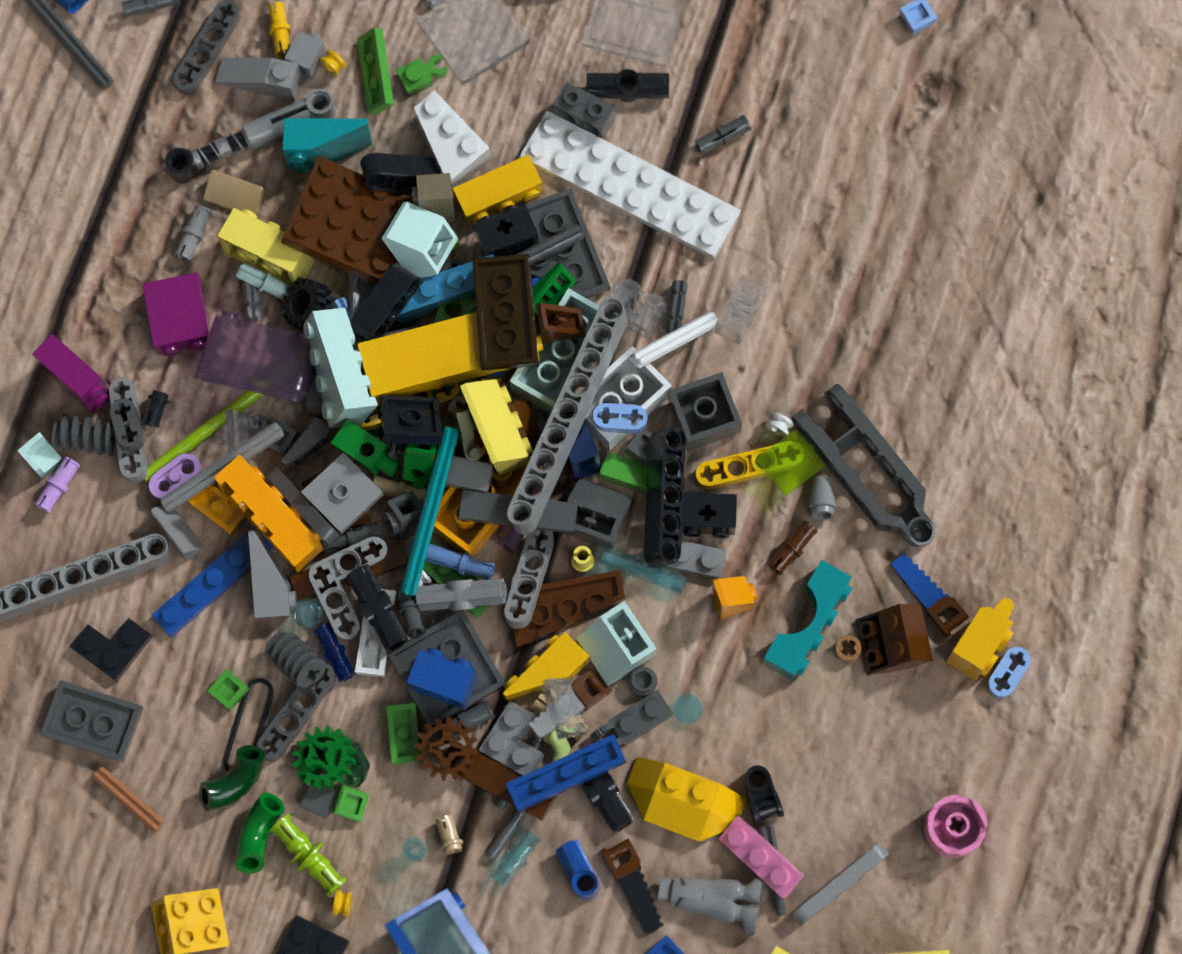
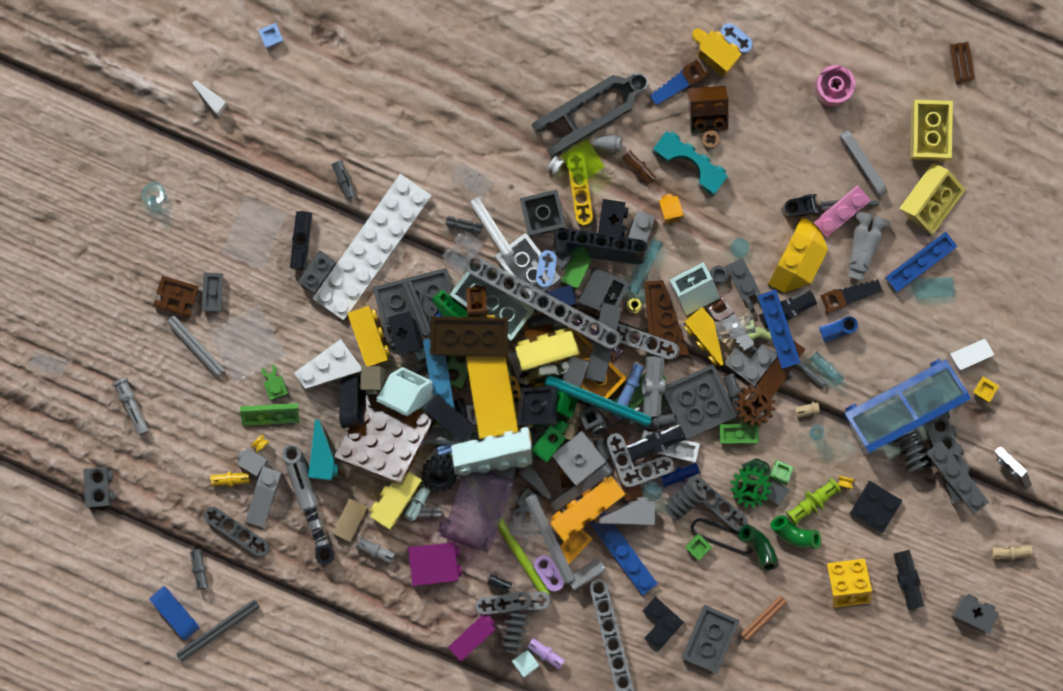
camera: 90 degrees left, 10 degrees up
blue brick [407,648,478,710] -> none

